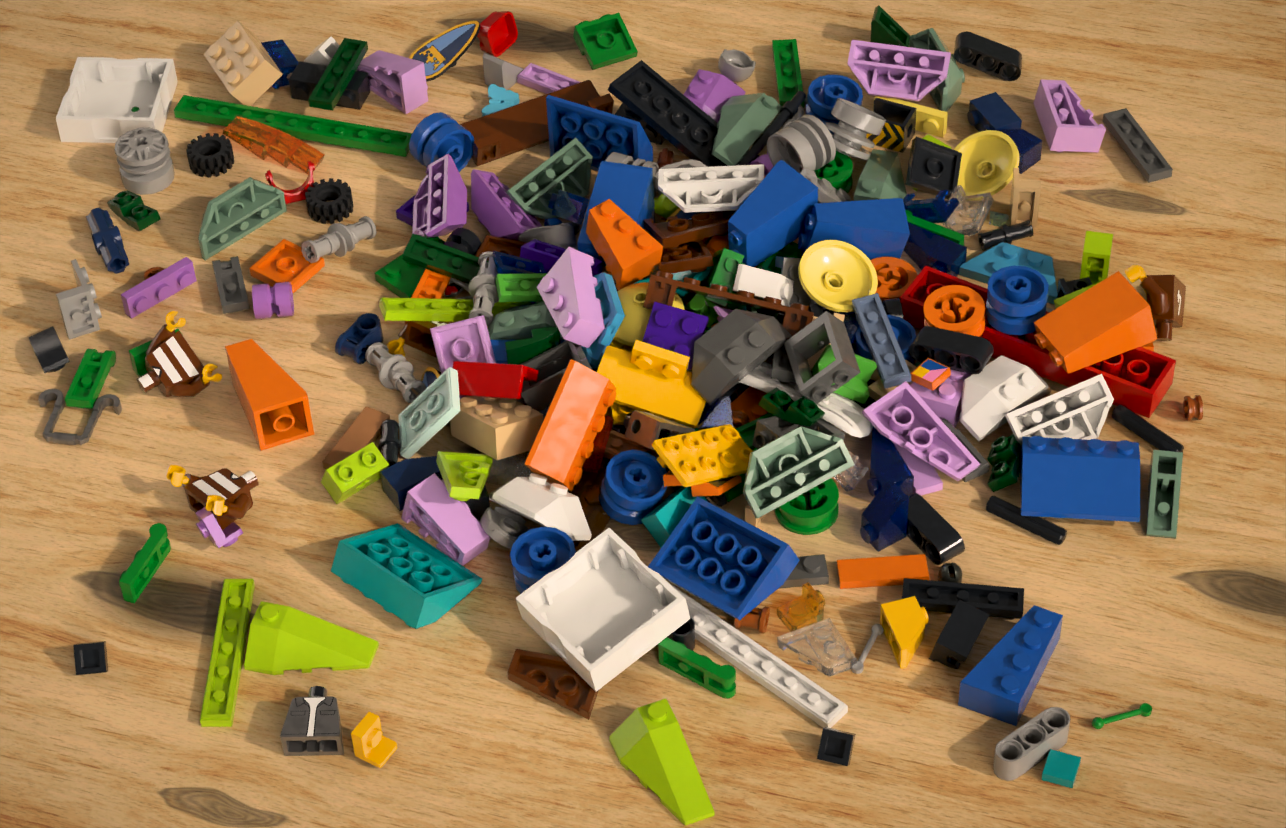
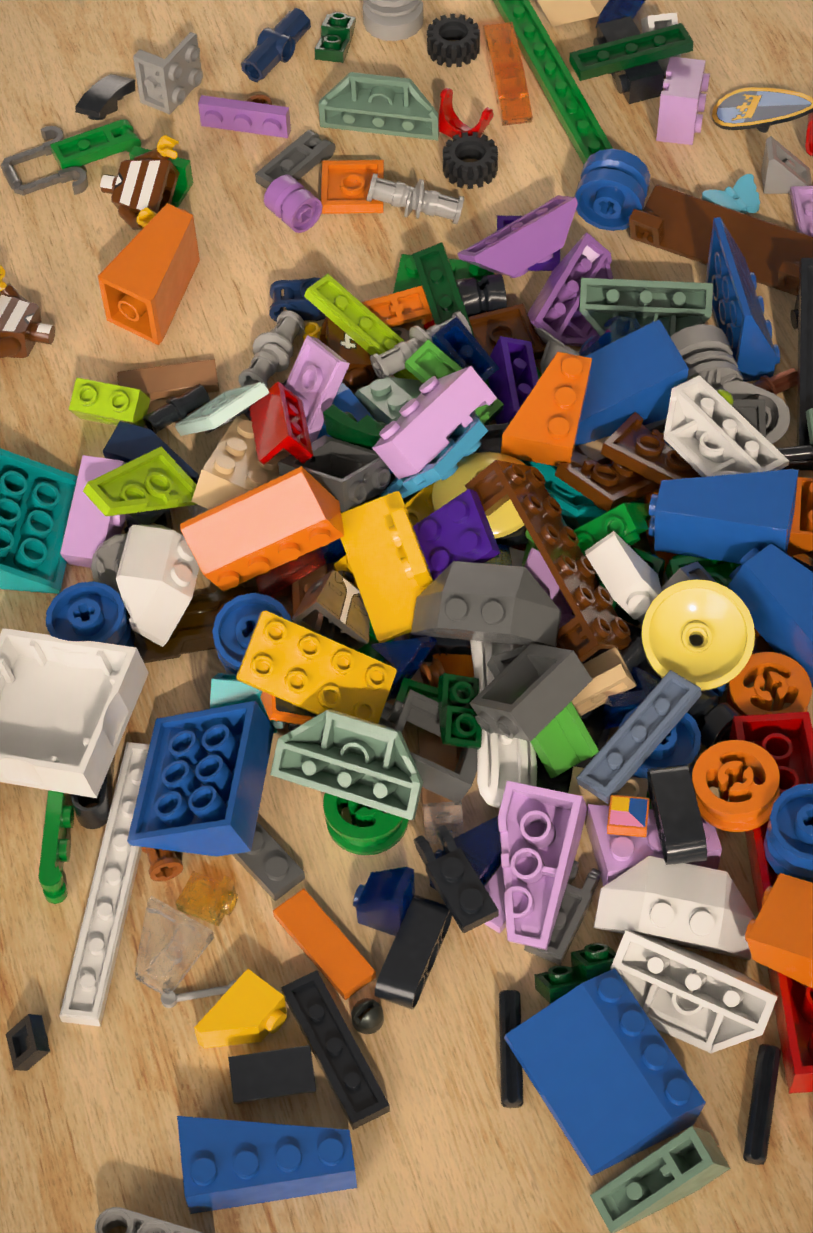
camera: 55 degrees right, 10 degrees up
none -> black hinge [414,825,499,933]

